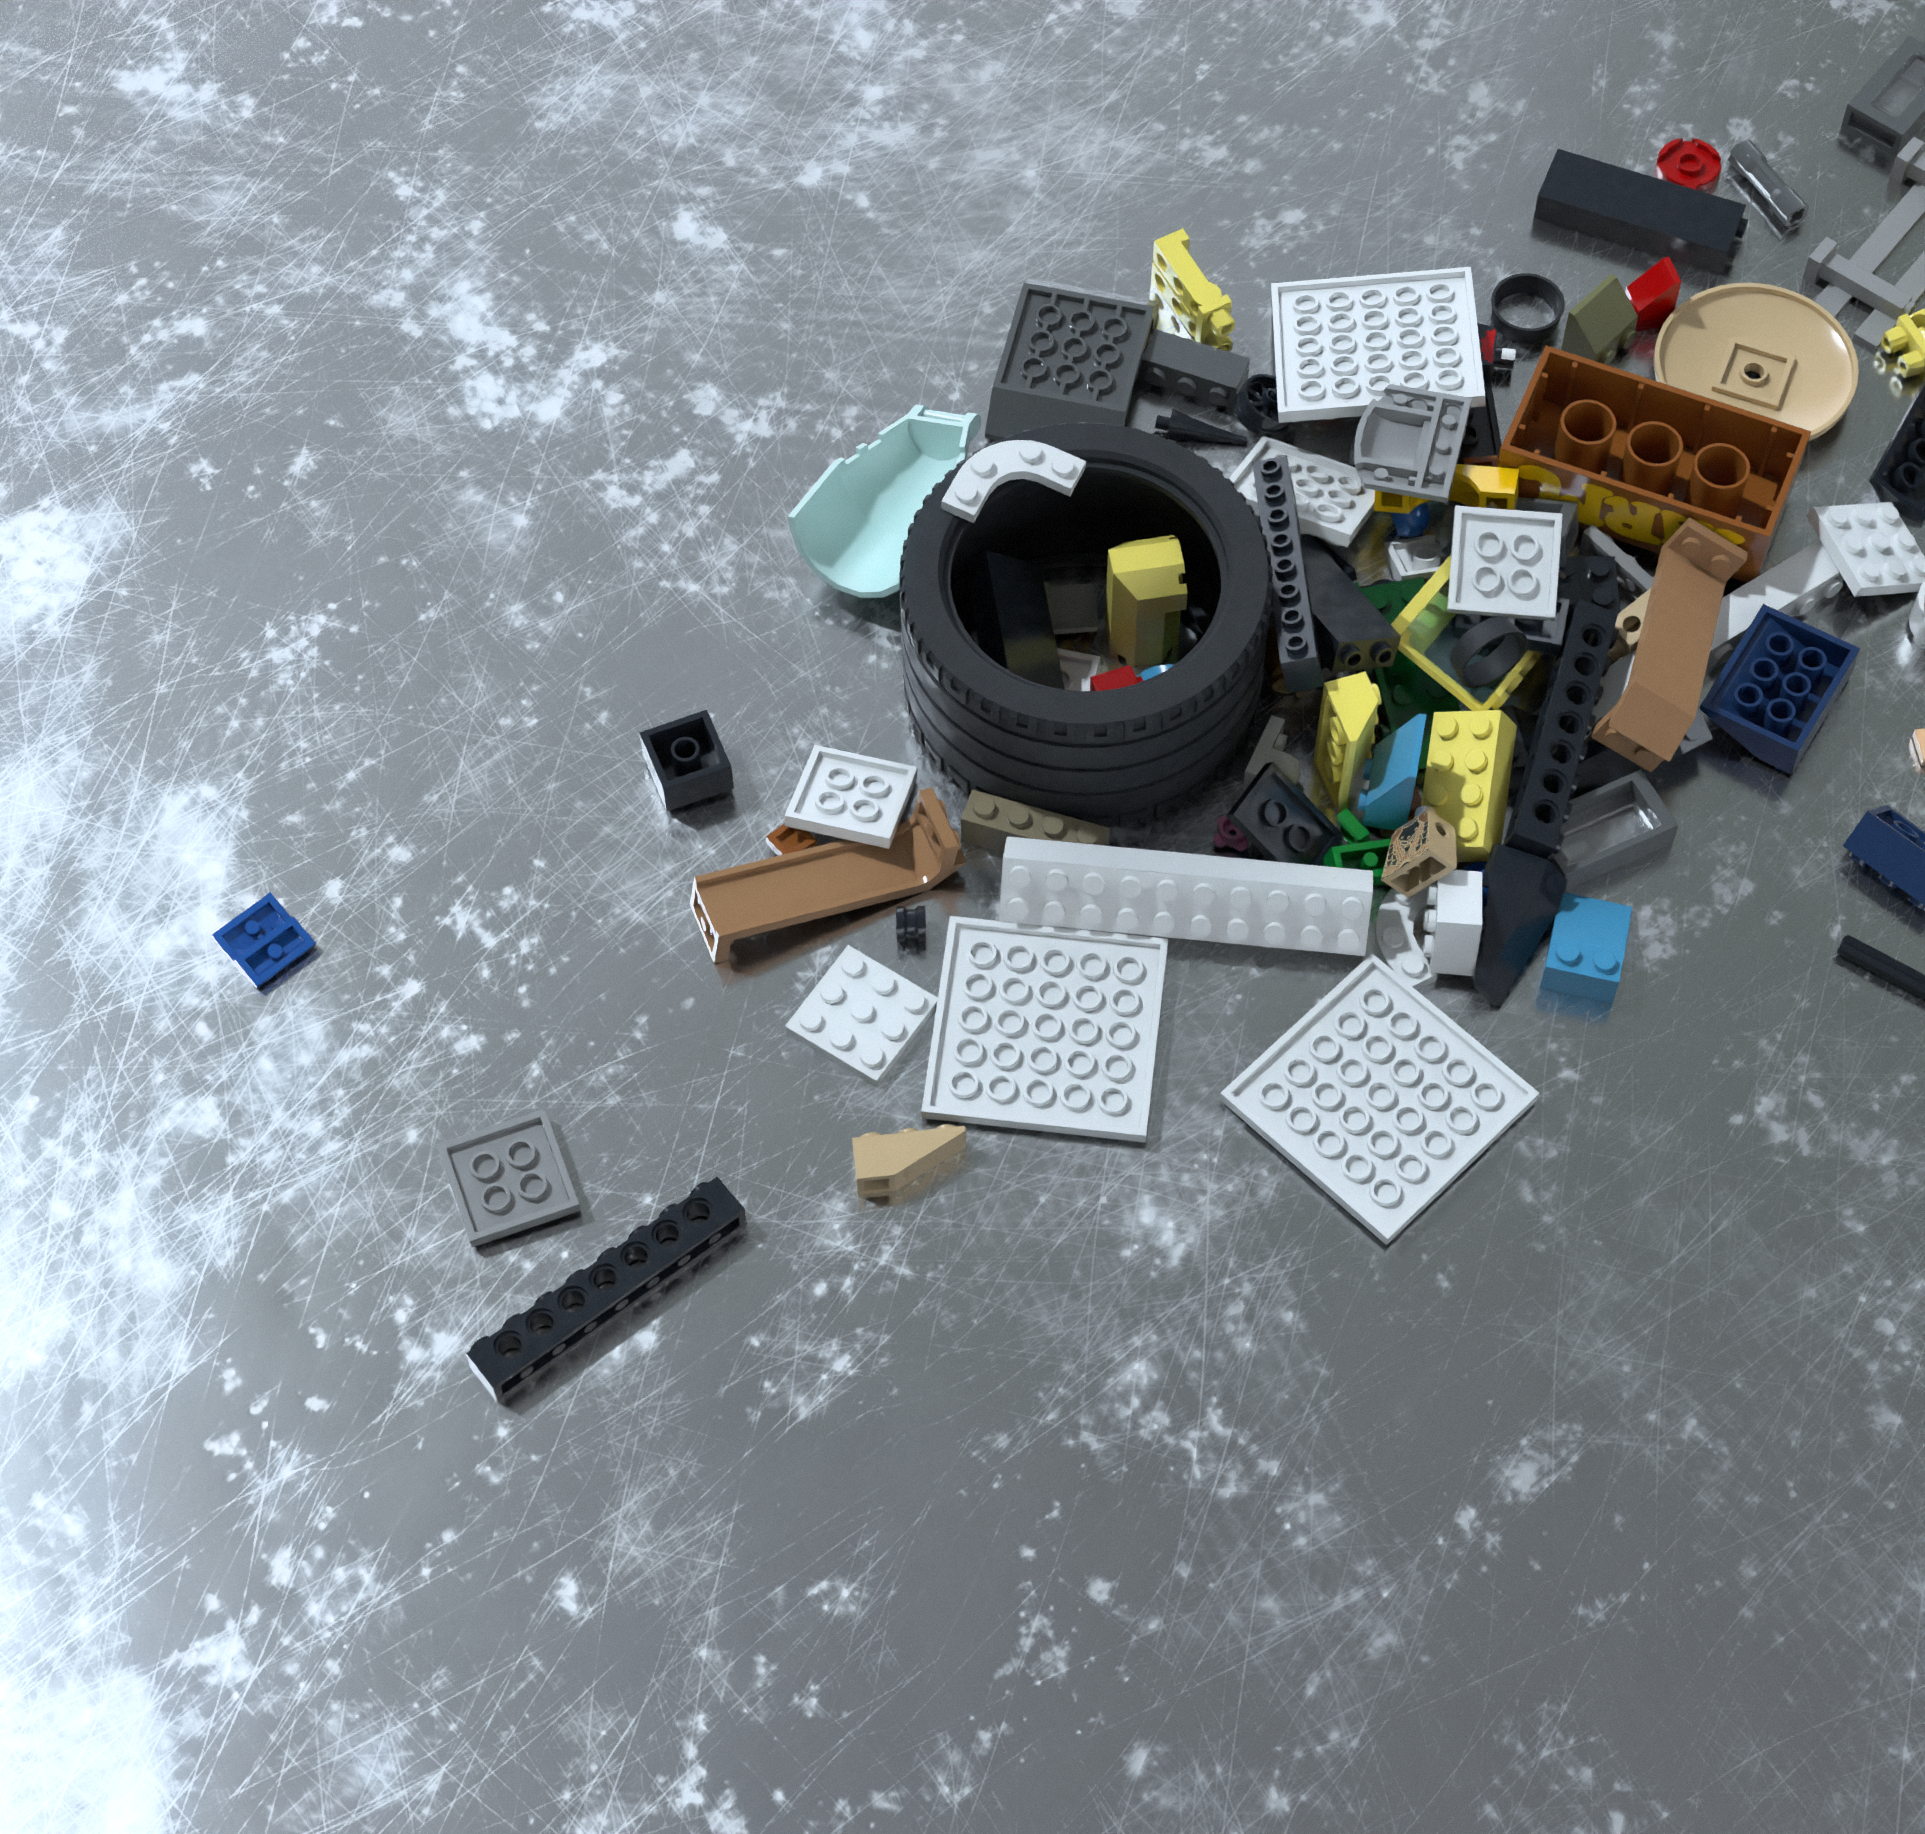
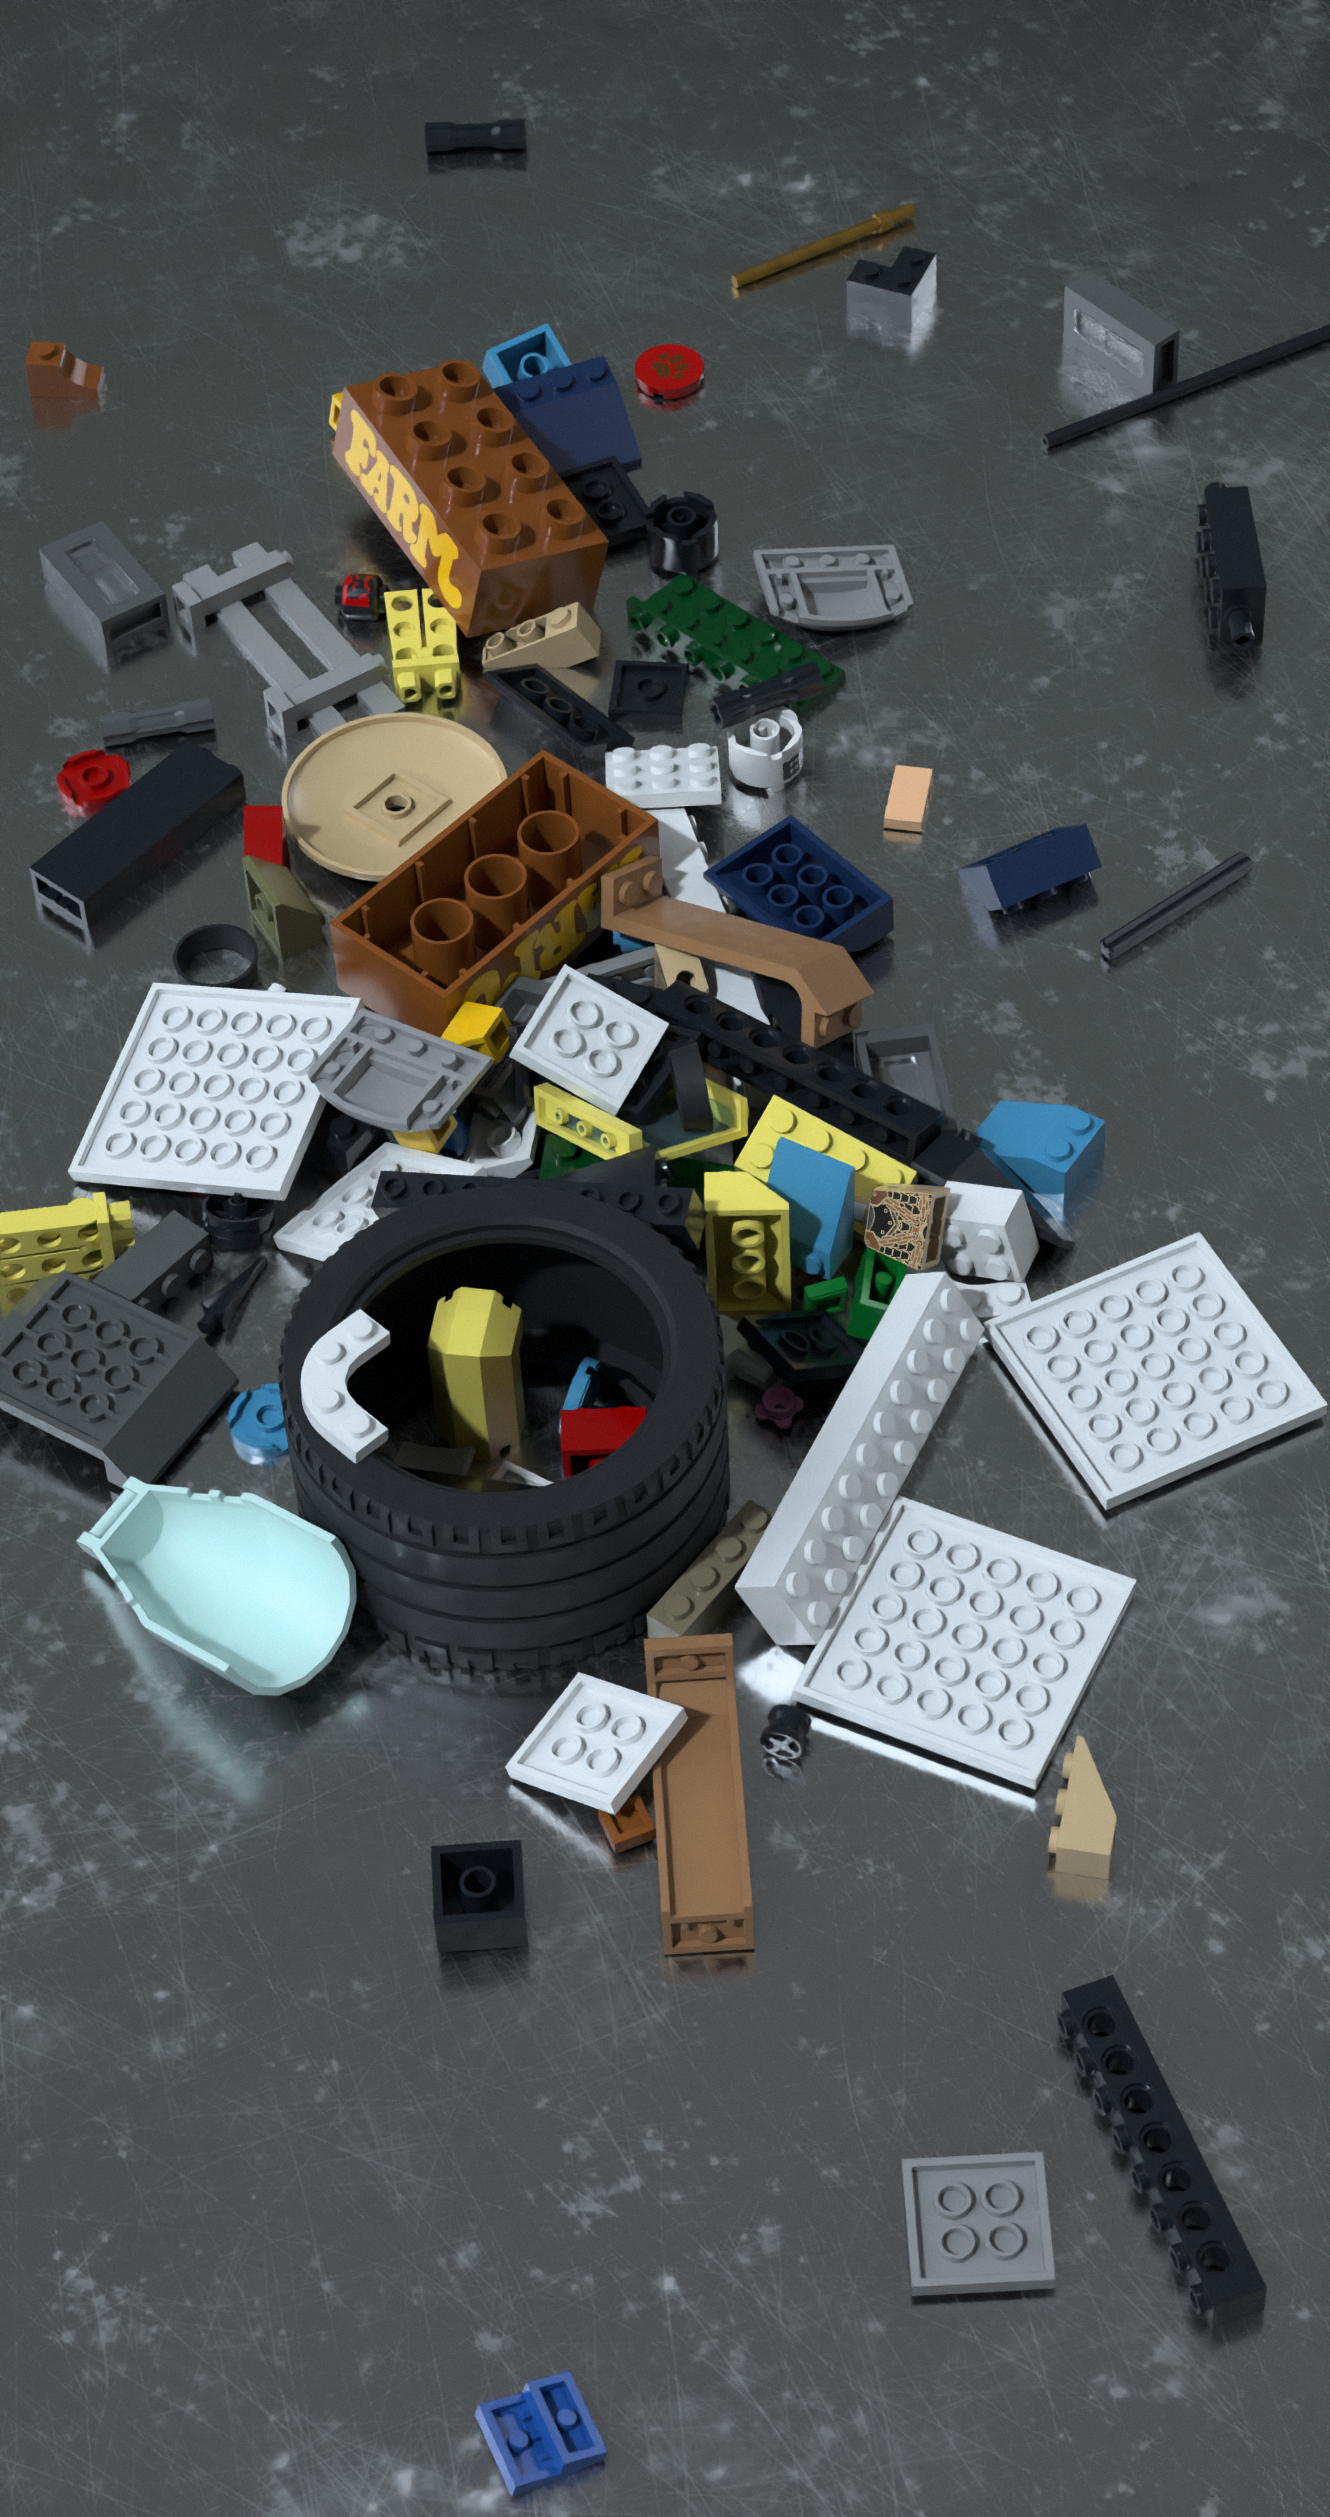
camera: 70 degrees left, 10 degrees down
white plate [785,945,938,1087] -> none

